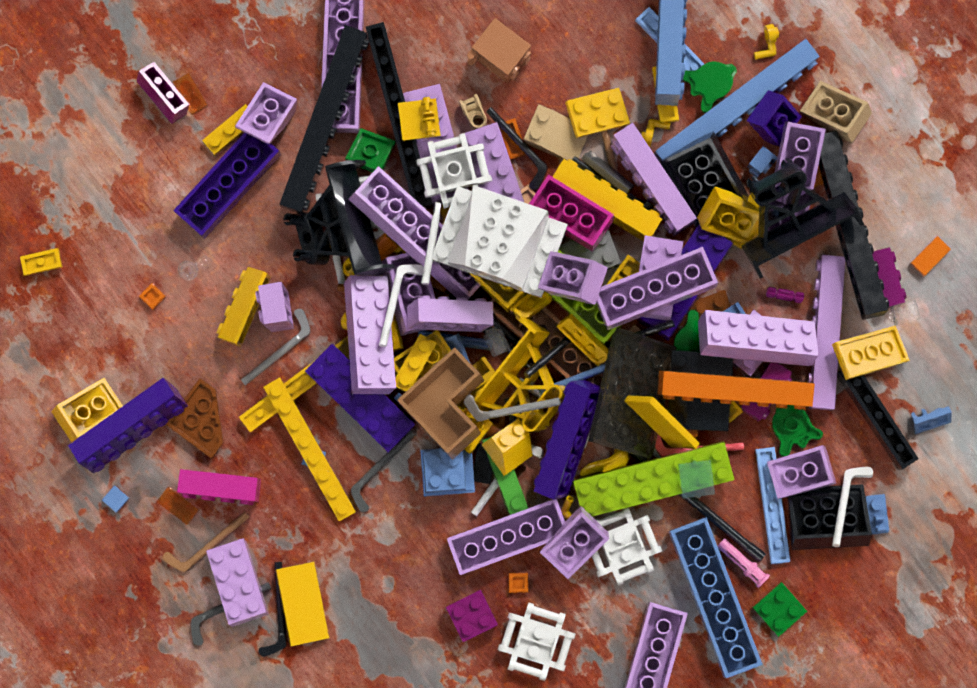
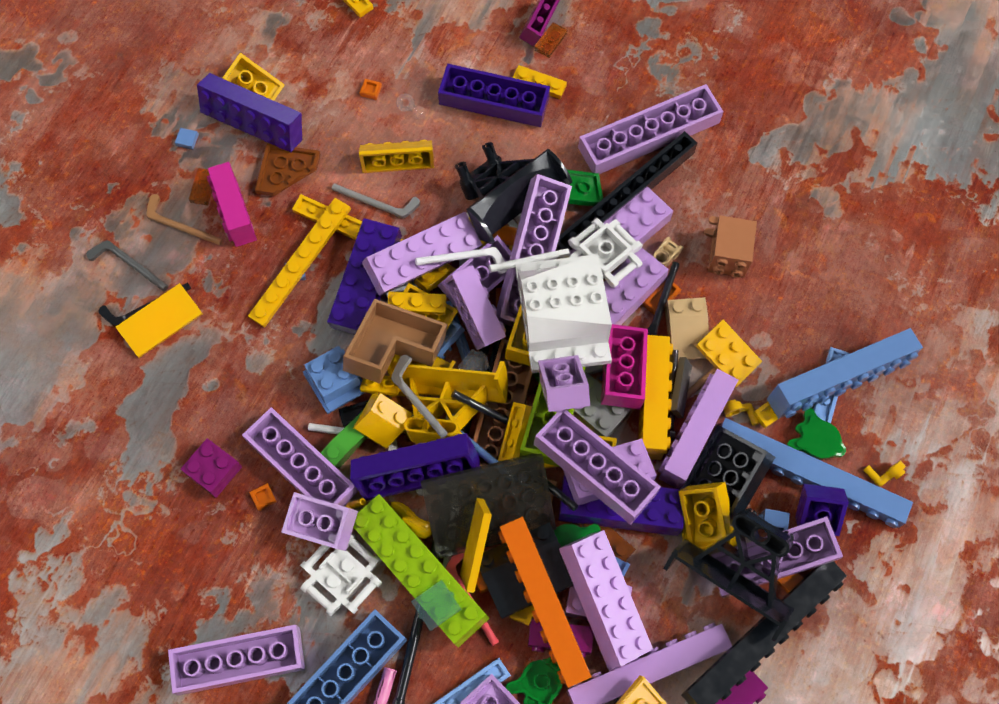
camera: 65 degrees right, 15 degrees down
lavender brick [206,538,269,627] -> none
lavender slope [235,82,297,144] -> none
lavender brick [255,282,294,332] -> none
black brick [279,25,370,215] -> none
dark grey piece [351,430,415,512] -> none
yellow hinge [398,97,441,141] -> none
white brick [497,602,576,681] -> none
yellow plate [510,291,552,323] -> none
magenta axle [766,287,804,303] -> none
tan slope [800,81,872,143] -> none

